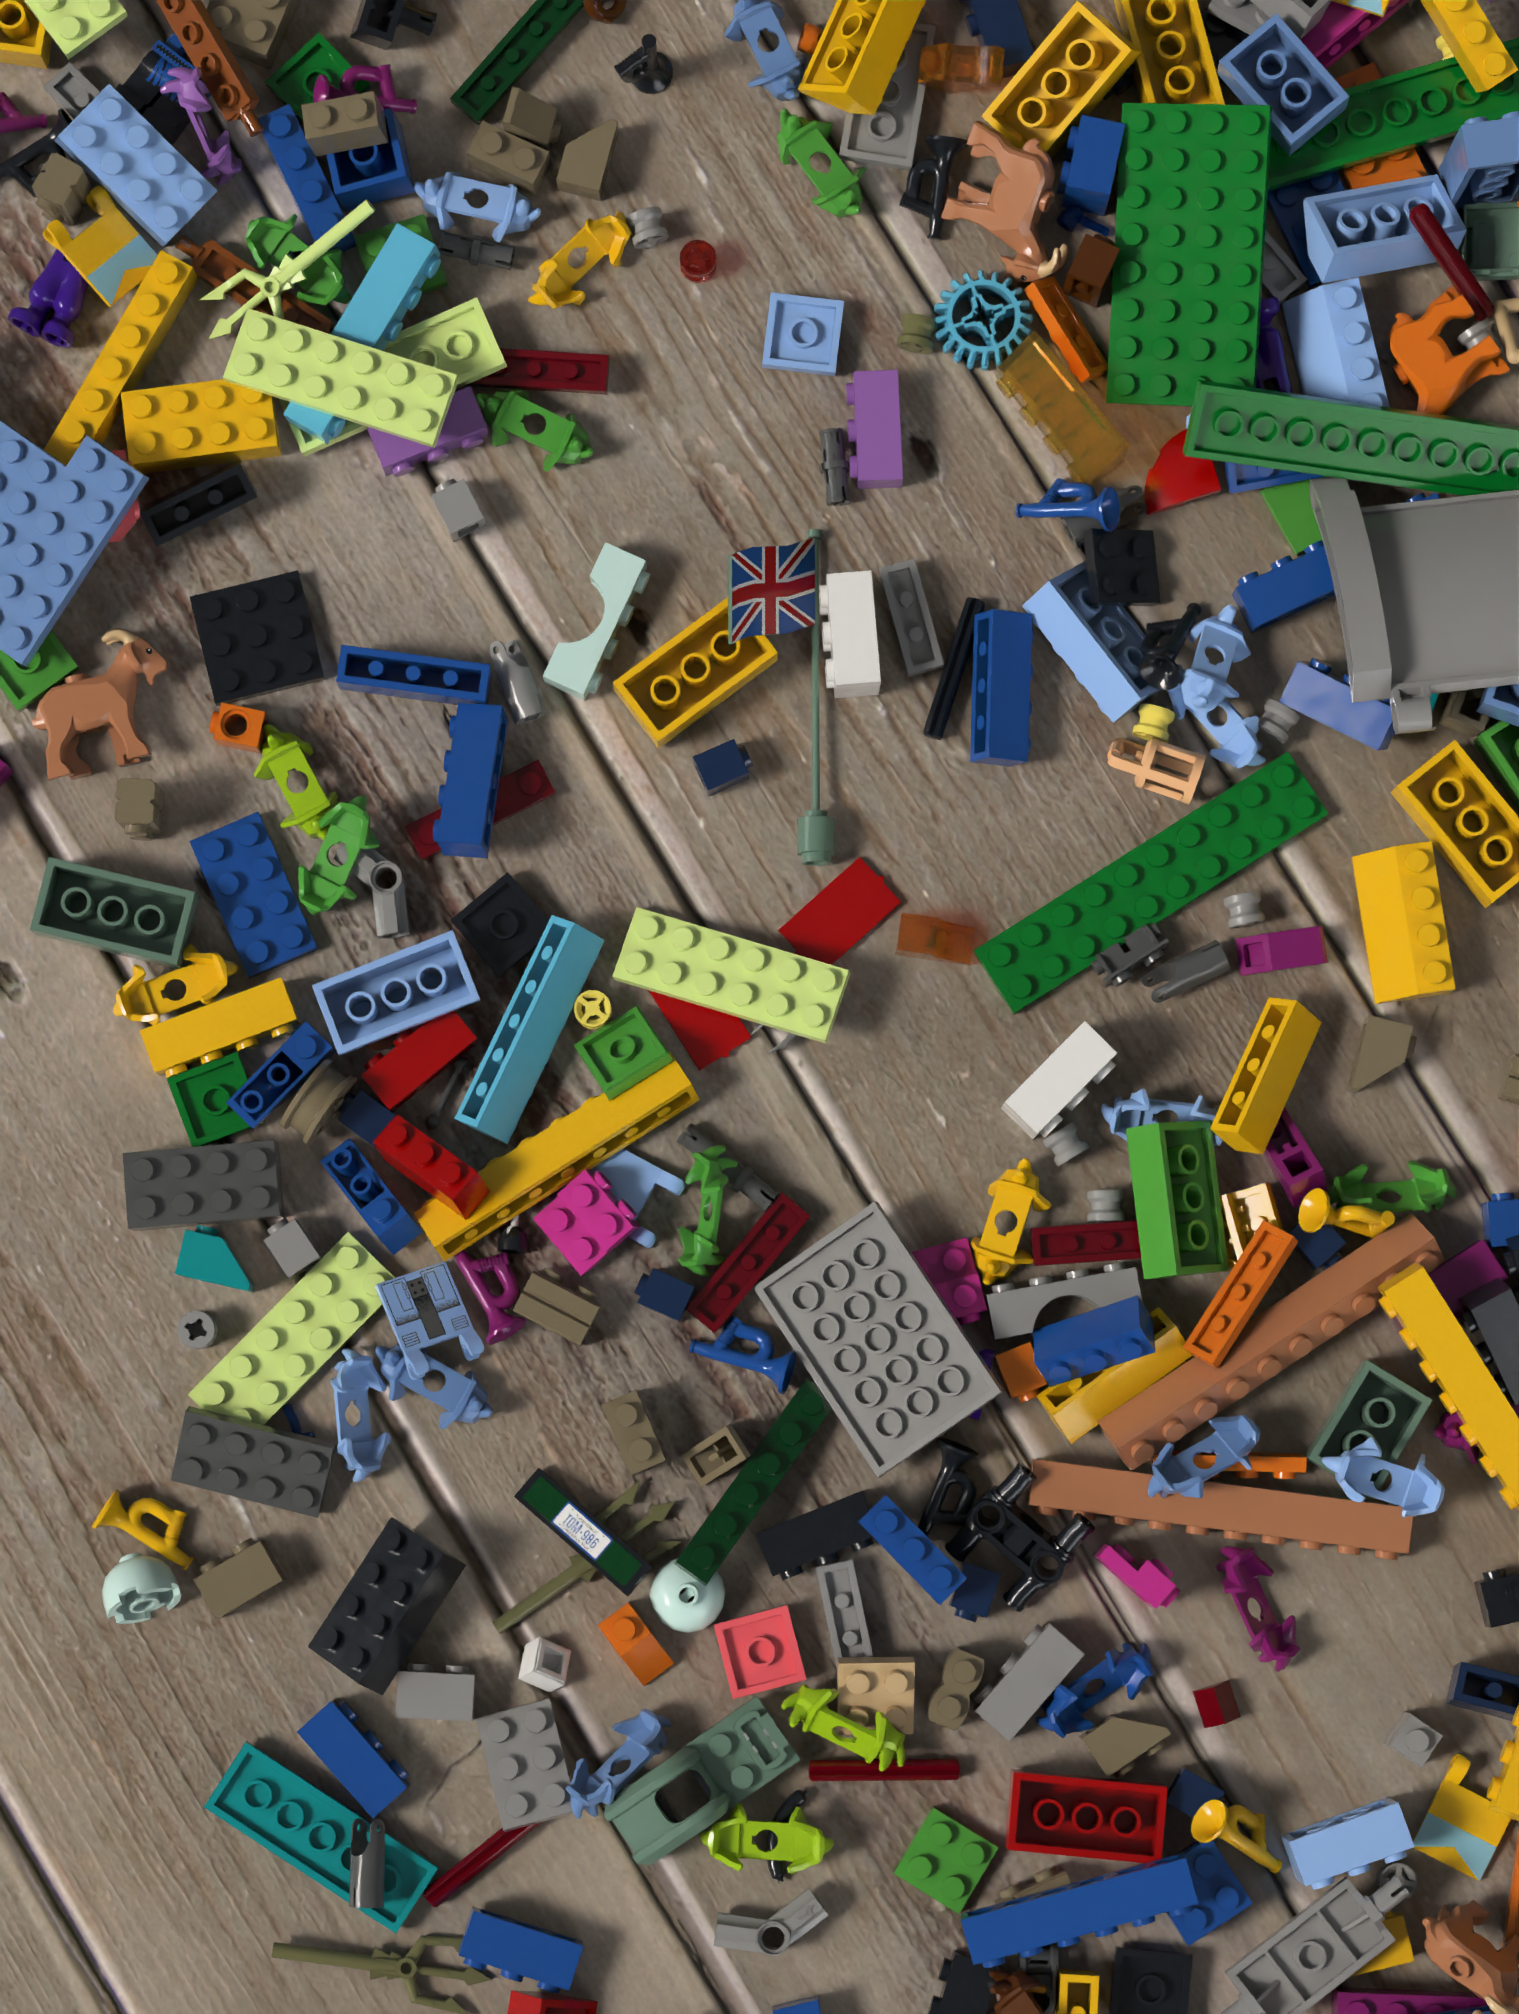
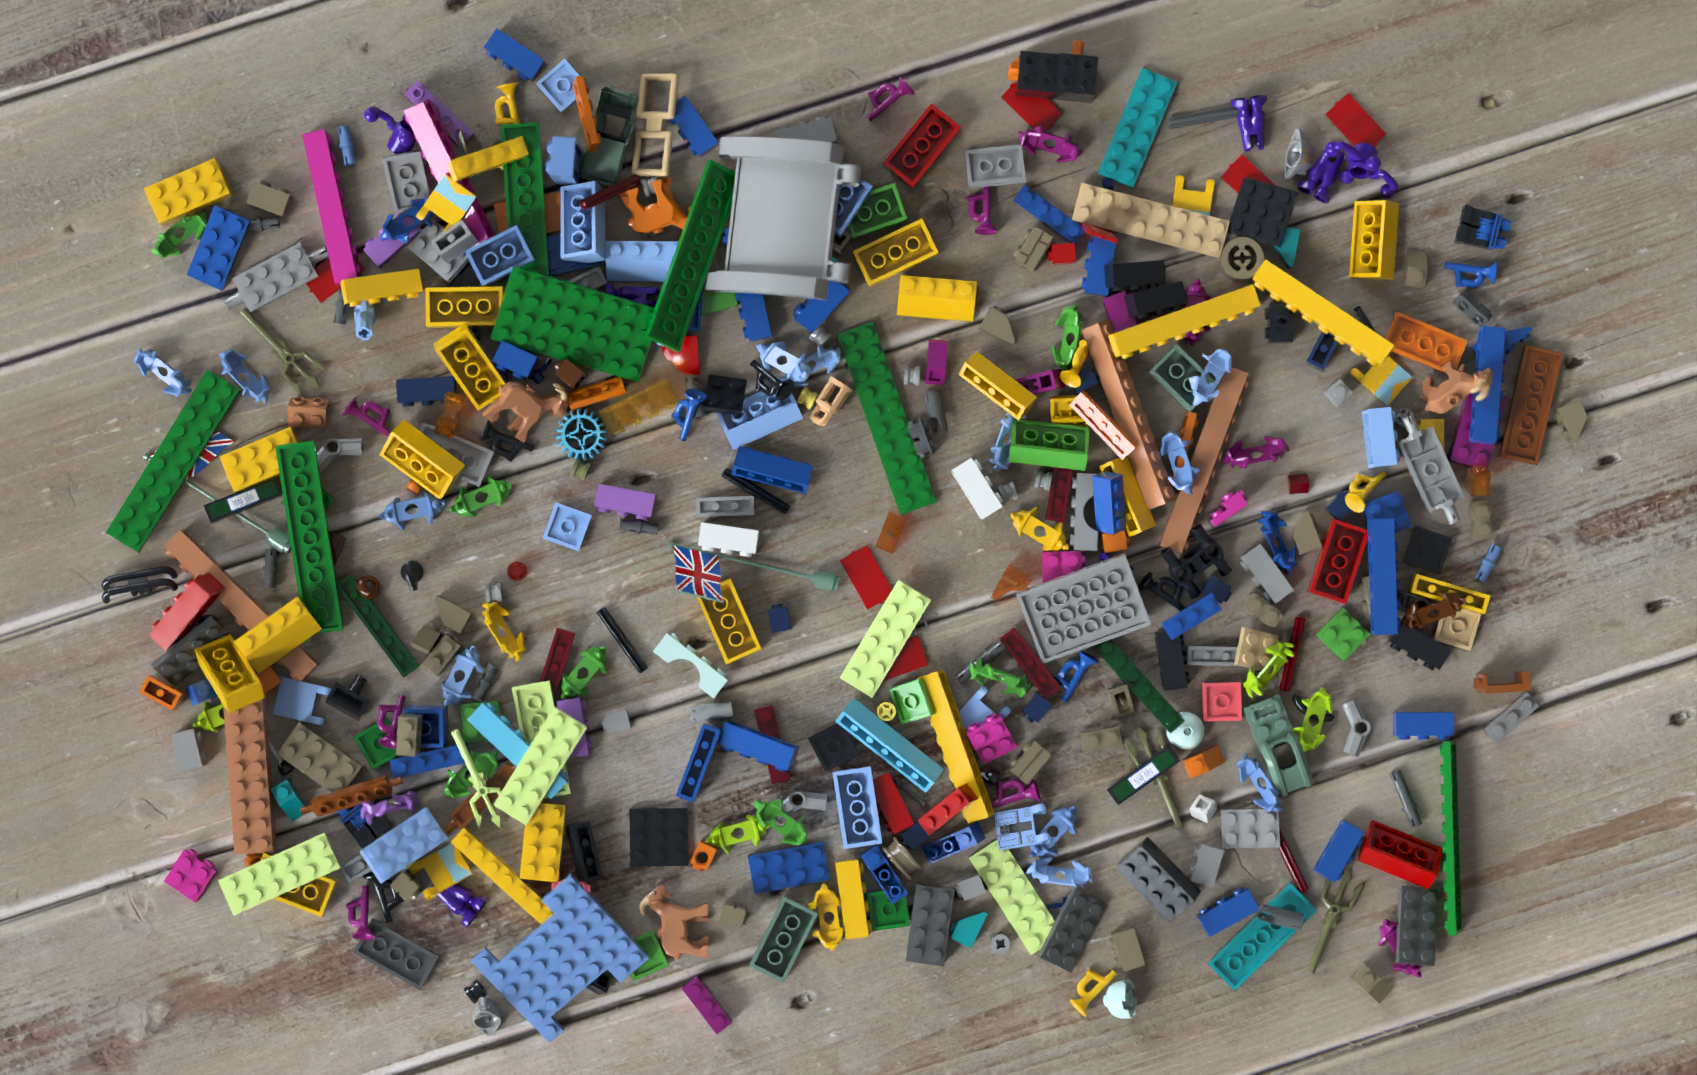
camera: 80 degrees left, 5 degrees up
none -> black axle [597,607,648,673]
none -> clear orange arch [990,564,1030,602]

